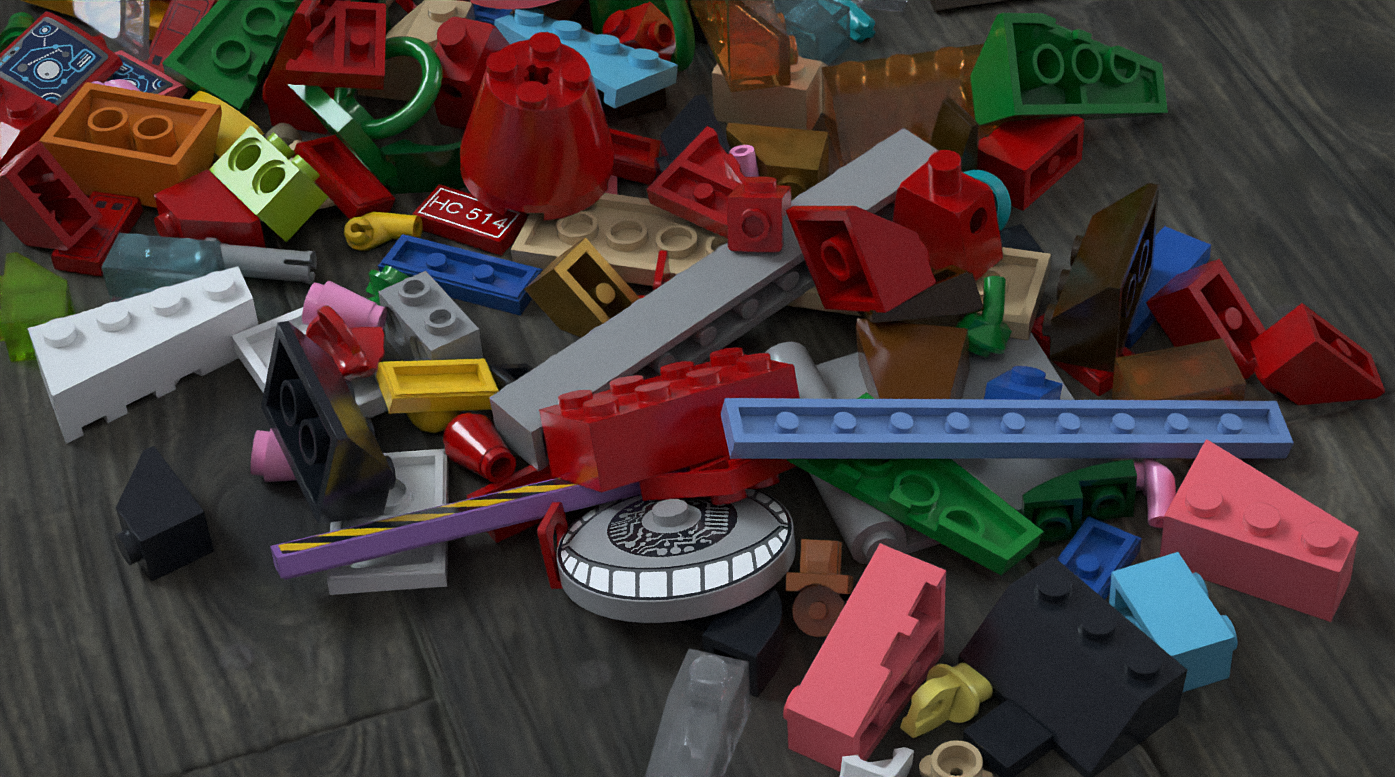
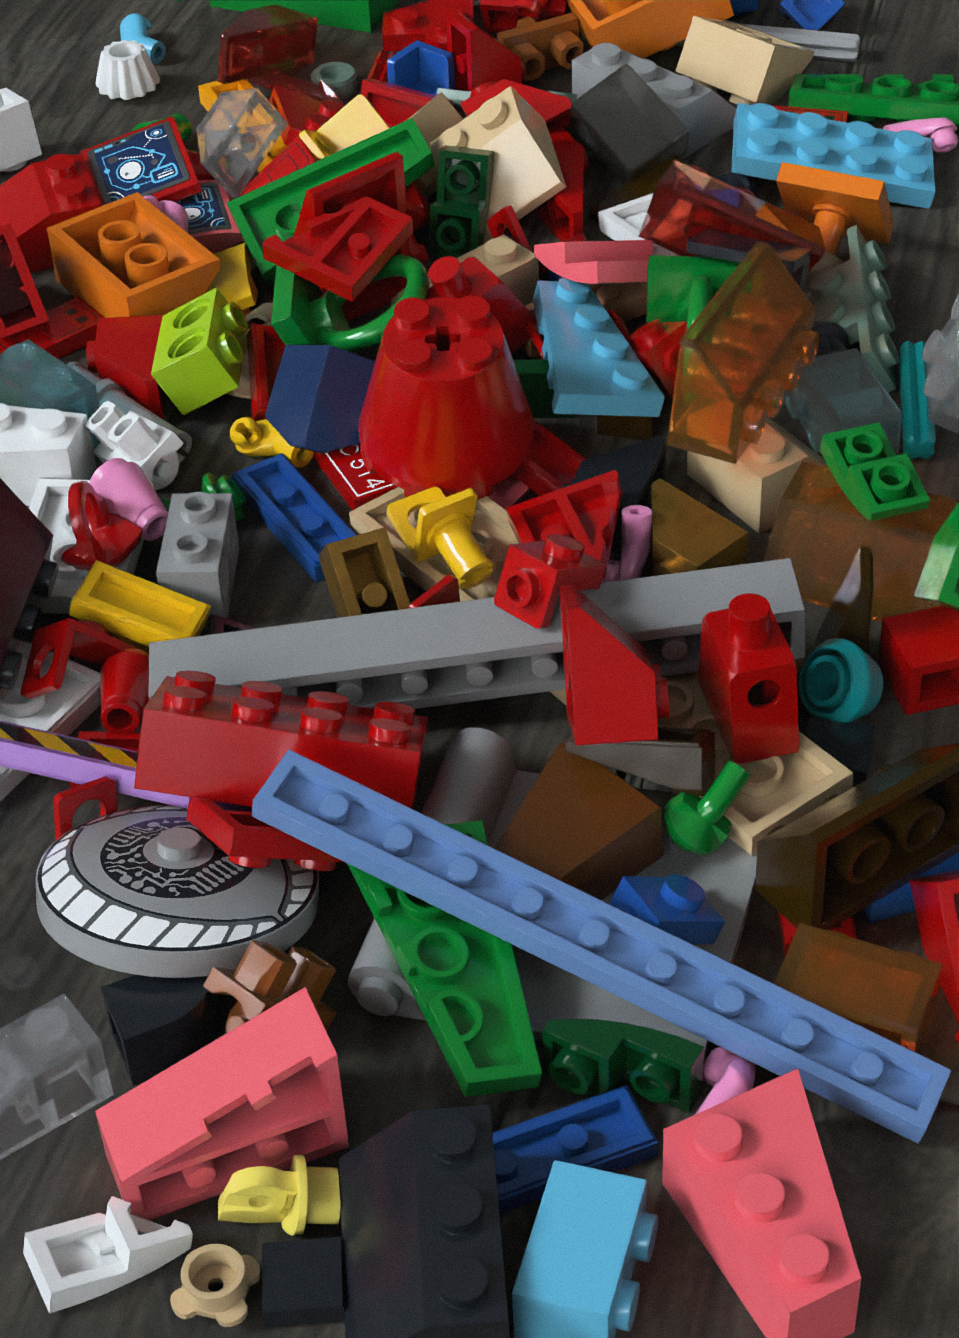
camera: 35 degrees right, 0 degrees up
none -> red bracket [20,618,137,699]
none -> white hips [84,401,184,490]
none -> dark blue slope [265,345,375,454]
none -> yellow bracket [387,487,494,589]
none -> green slope [819,422,930,521]

